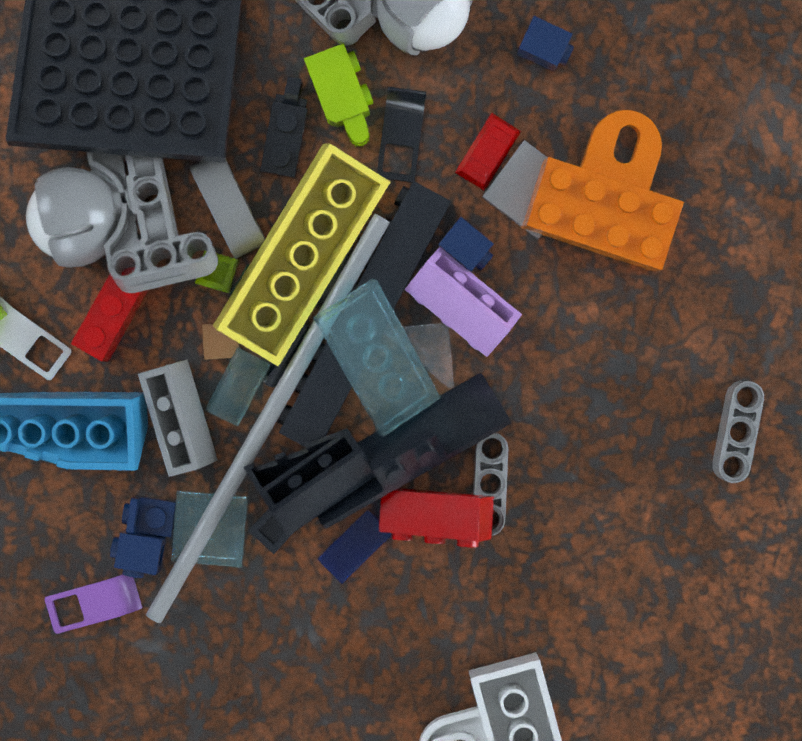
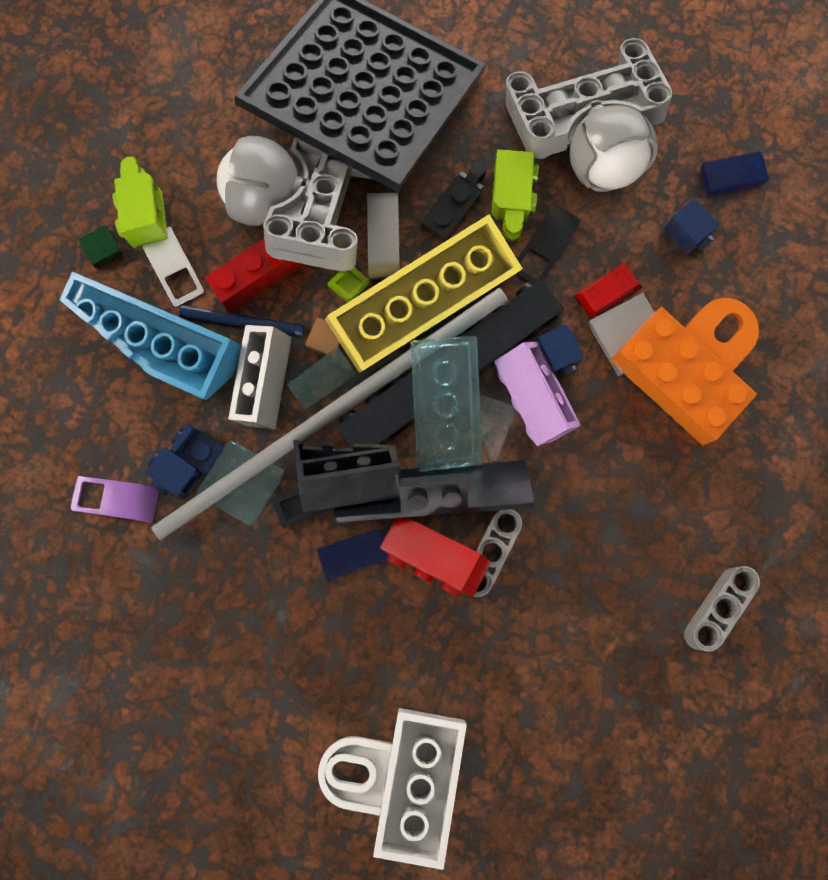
camera: 25 degrees right, 10 degrees down
none -> dark blue bar [179,305,305,337]

